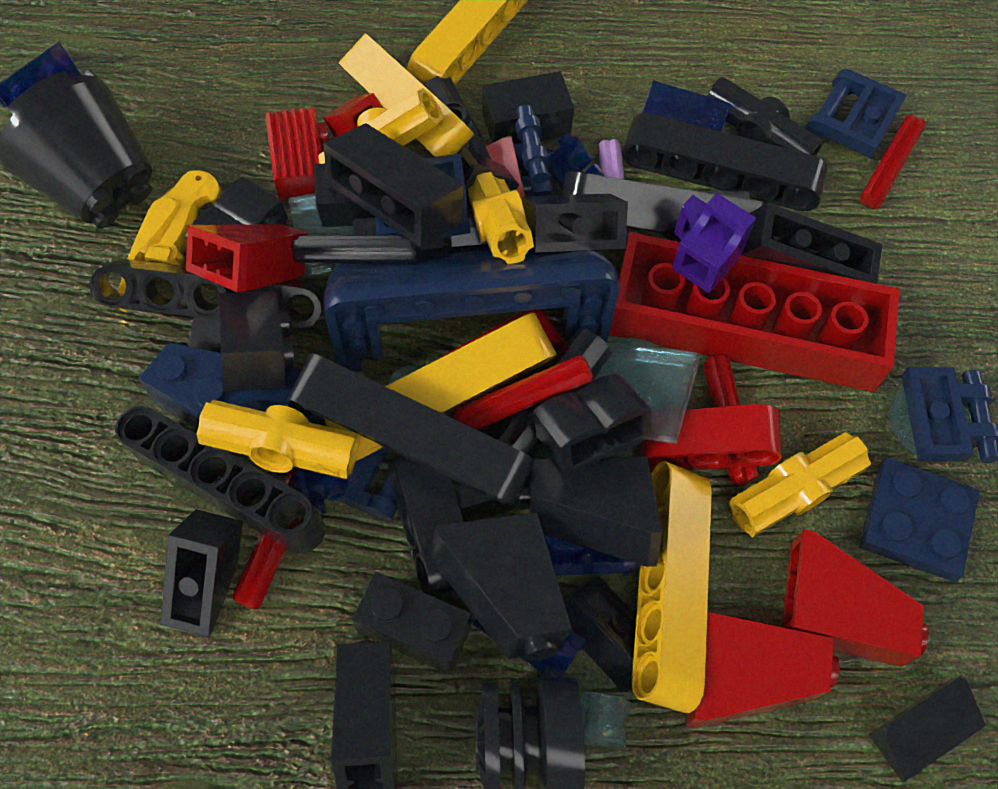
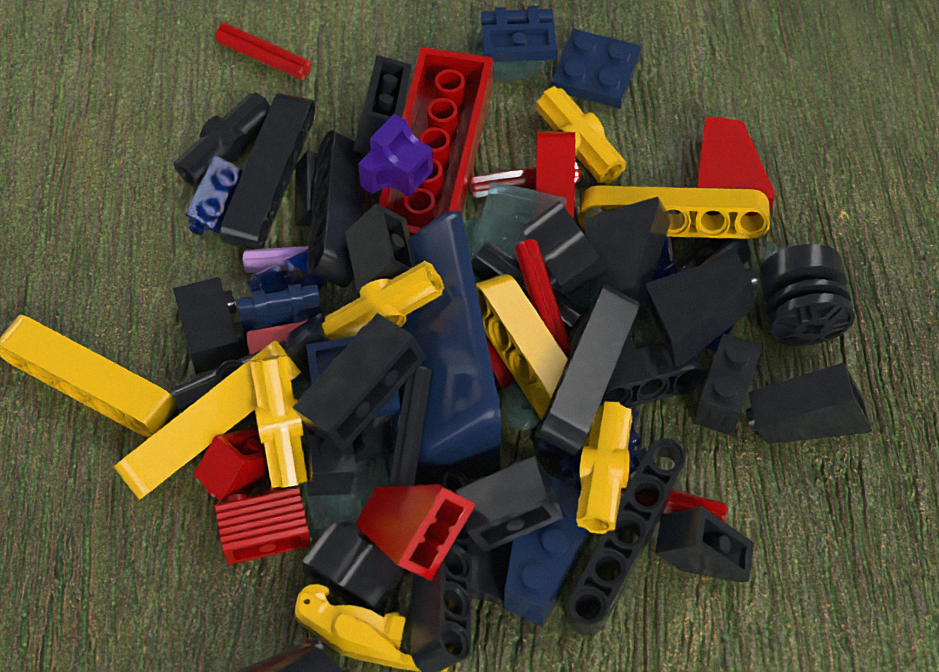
camera: 90 degrees left, 5 degrees down
red slope [781,529,929,667] -> none
dark blue plate [805,69,906,158] -> none
black slope [869,675,986,782] -> none

